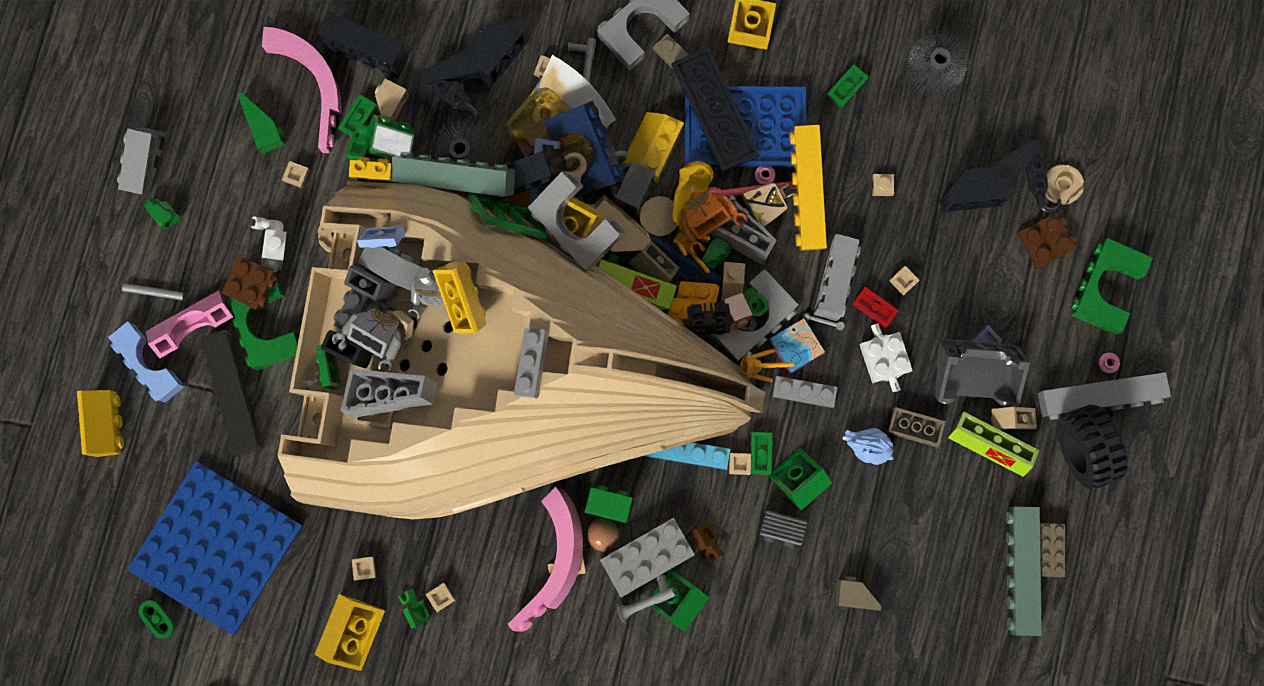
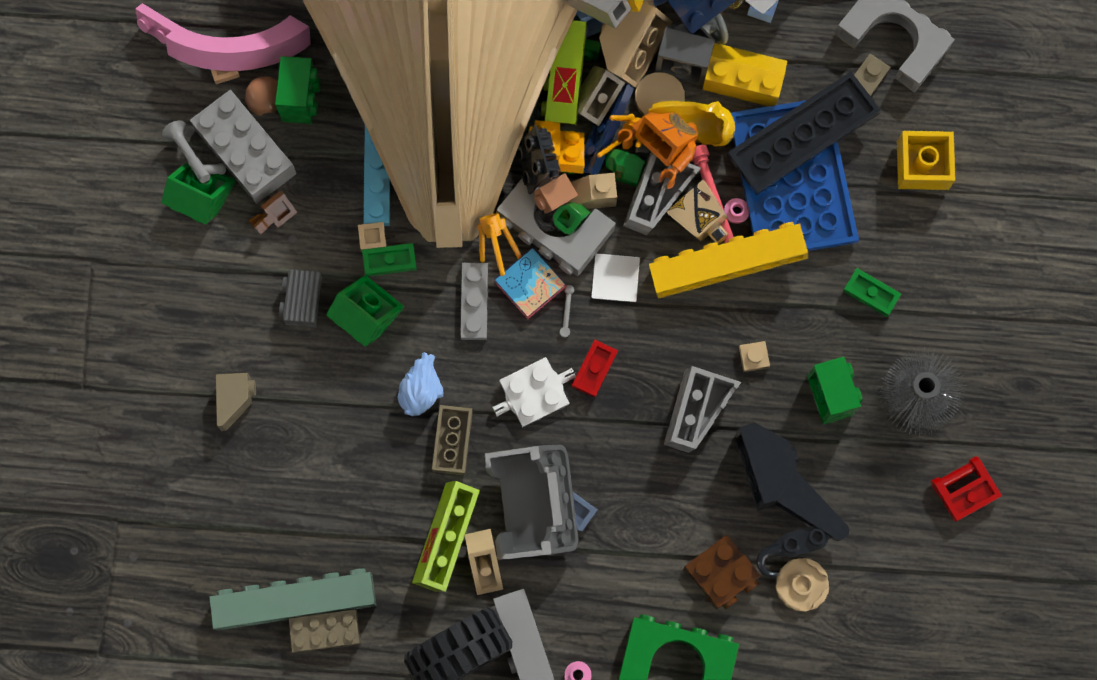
camera: 80 degrees right, 5 degrees down
light grey wedge [813,234,861,321] -> none
tan plate [889,266,920,296] -> none
none -> white sticker [592,254,640,302]
none -> light grey wedge [664,366,741,453]
none -> green brick [807,356,863,425]
none -> red plate [930,456,1002,522]

